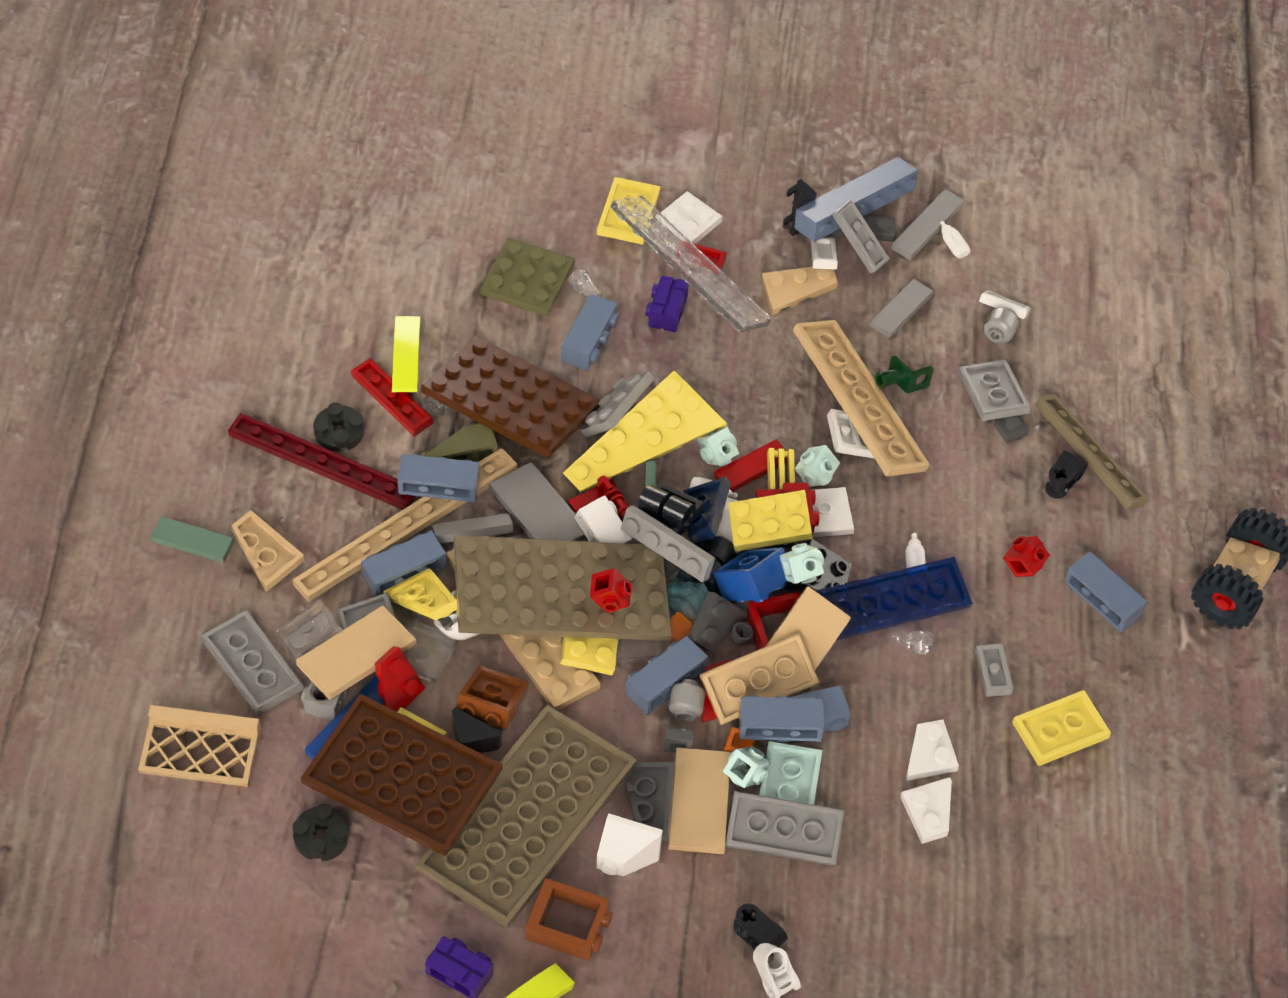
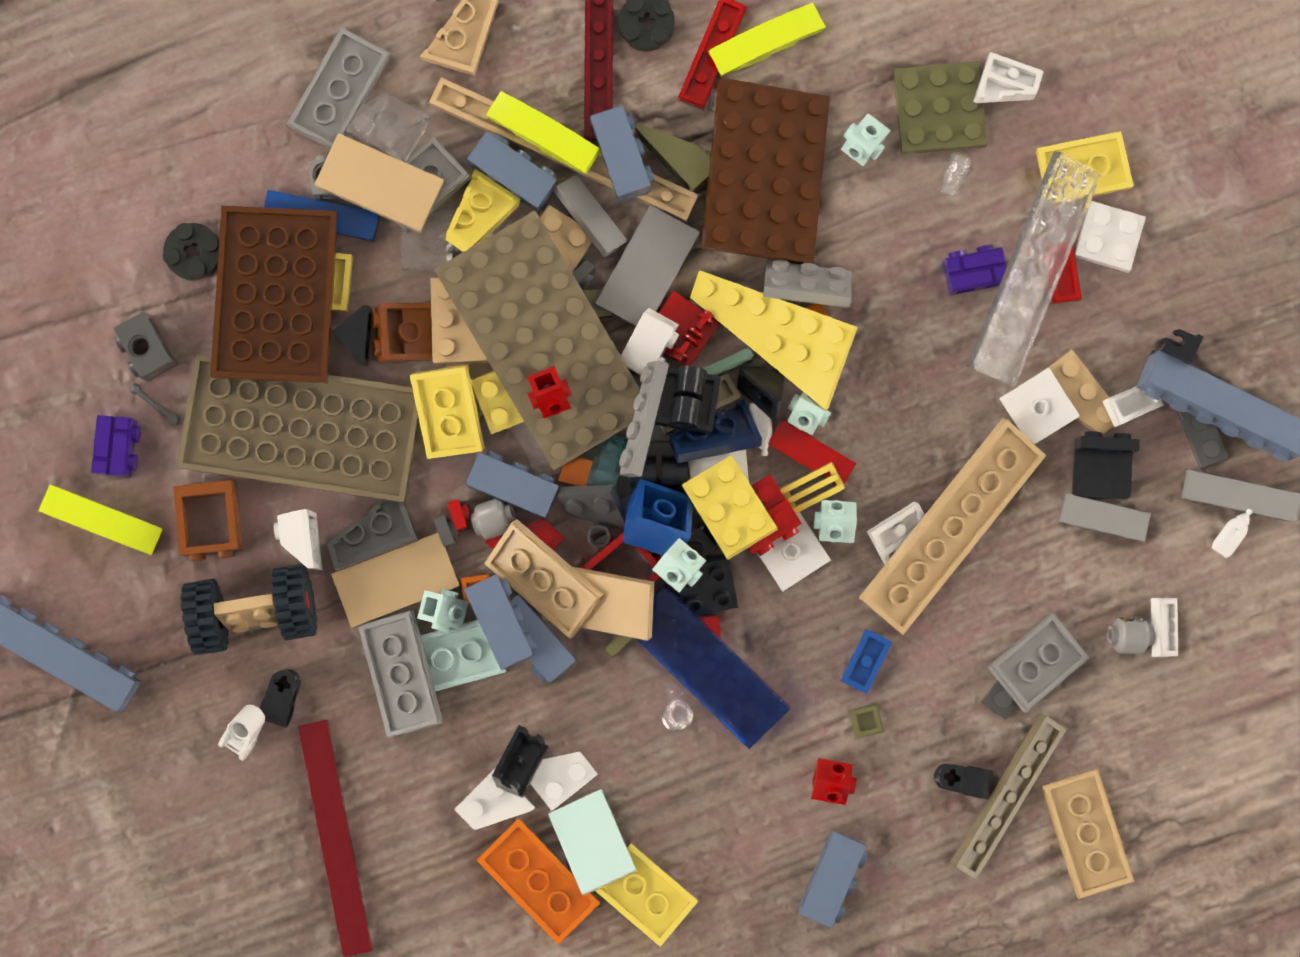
camera: 70 degrees right, 30 degrees up
tan fence [138,705,262,787] -> none
red wing [375,646,426,712] -> none
sand blue brick [561,294,620,371] -> none
light grey tile [832,200,890,273] -> none
dark green bracket [875,355,934,394] -> none
white piece [905,533,926,578] -> none
light grey plate [975,644,1013,697] -> none
none -> dark grey brick [113,311,177,382]
none -> dark grey hinge [130,383,179,425]
none -> black plate [181,564,317,656]
none -> dark red tile [298,720,373,957]
none -> light yellow plate [410,365,485,459]
none -> tan wing [430,277,489,365]
none -> red plate [447,499,471,532]
none -> orange plate [477,818,600,945]
none -> neon yellow slope [486,91,601,174]
none -> black hinge [492,725,549,798]
none -> light aqua tile [548,789,637,896]
none -> olive tile [606,635,632,657]
none -> black slope [737,366,784,422]
none -> blue plate [840,629,892,694]
none -> light aqua brick [841,114,891,166]
none -> olive tile [848,703,884,739]
none -> white wing [973,52,1043,103]
none -> white plate [999,367,1080,444]
none -> tan tile [1040,768,1135,899]
none -> black bracket [1072,431,1140,500]

